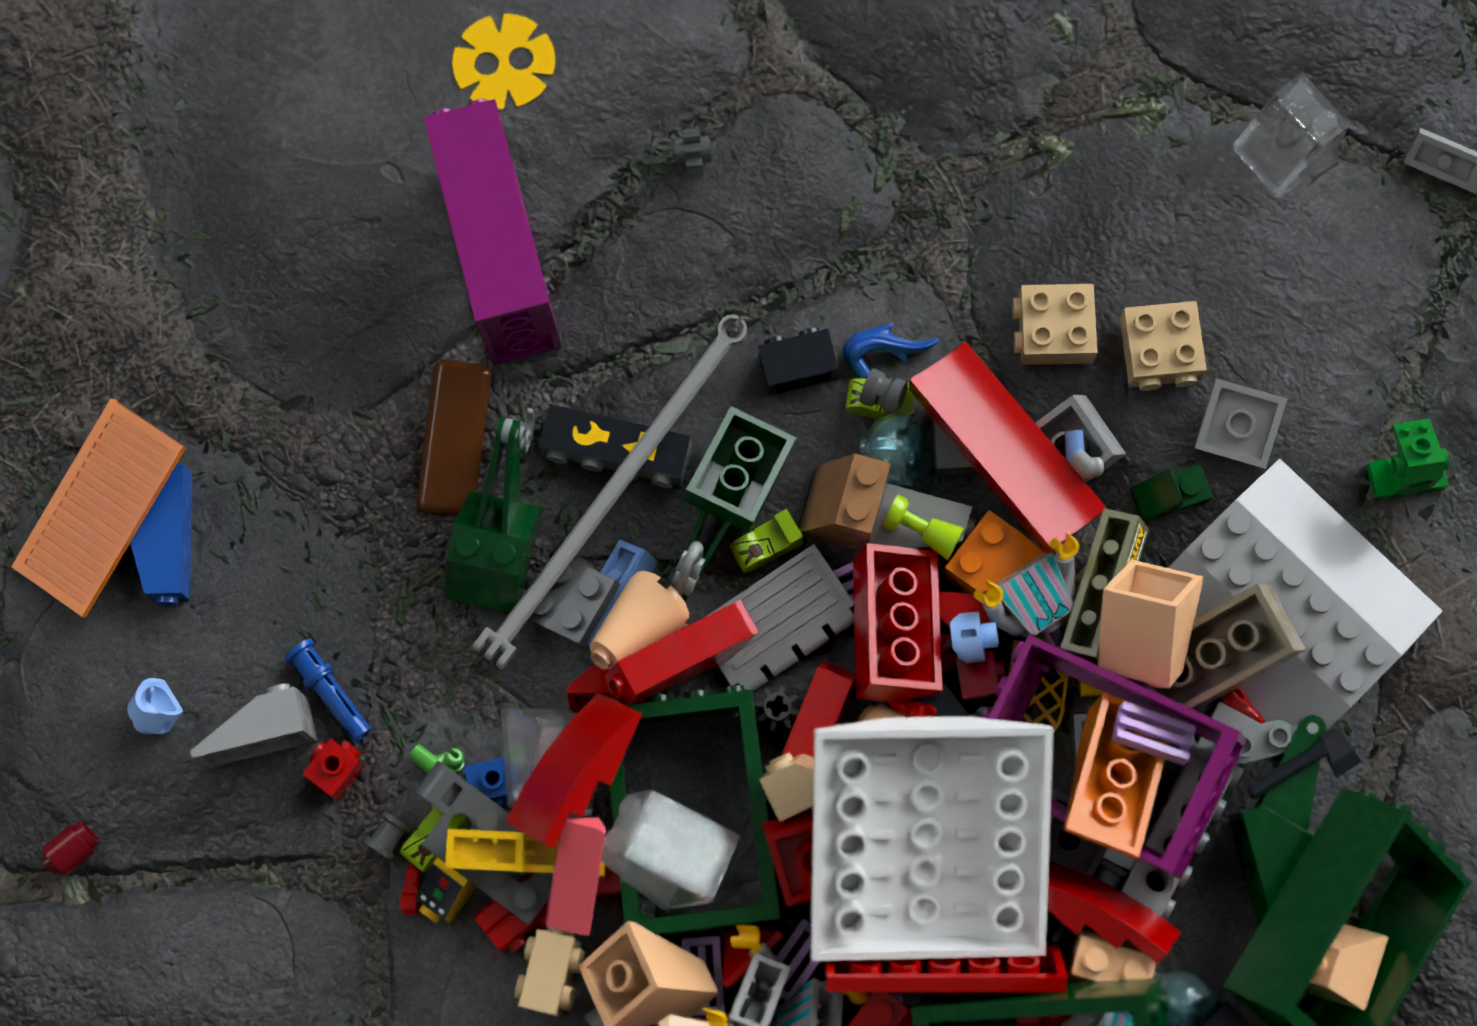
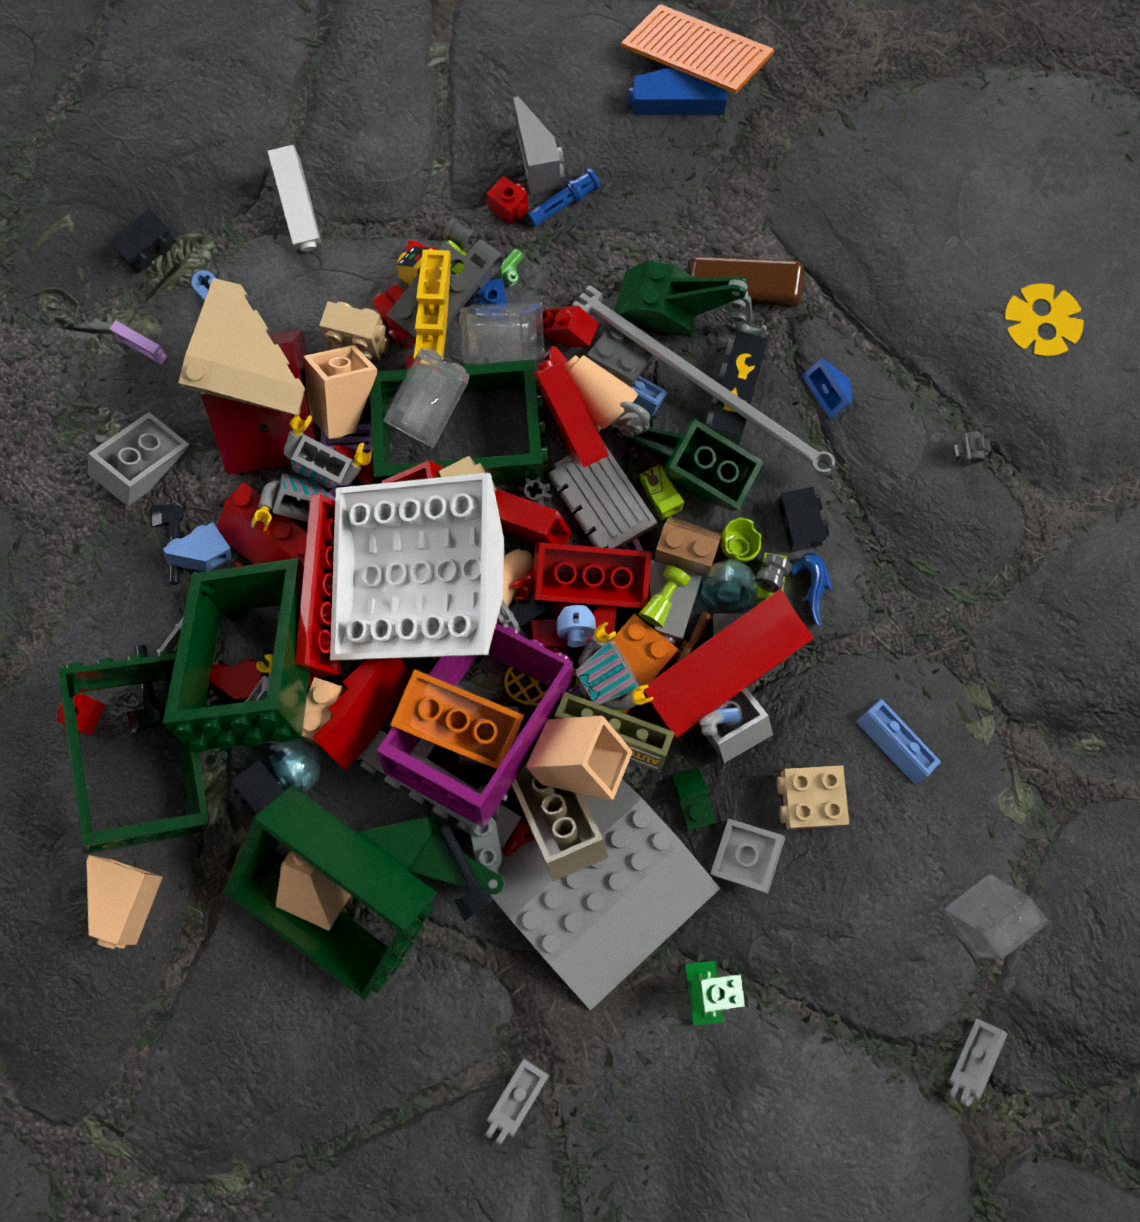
camera: 90 degrees right, 0 degrees up
dark red brick [41,820,100,876] -> none
light blue piece [127,678,183,735] -> none
magenta door [423,99,562,365] -> none
red slope [505,693,642,848] -> none
coral slope [546,817,606,935] -> none
tan brick [1012,284,1097,365] -> none
lavender tile [1111,702,1196,766] -> none
none -> red slope [534,305,599,348]
none -> dark orange piece [670,612,712,667]
none -> lime hair [720,517,761,563]
none -> blue slope [801,359,852,419]
none -> medium blue slope [857,699,941,785]

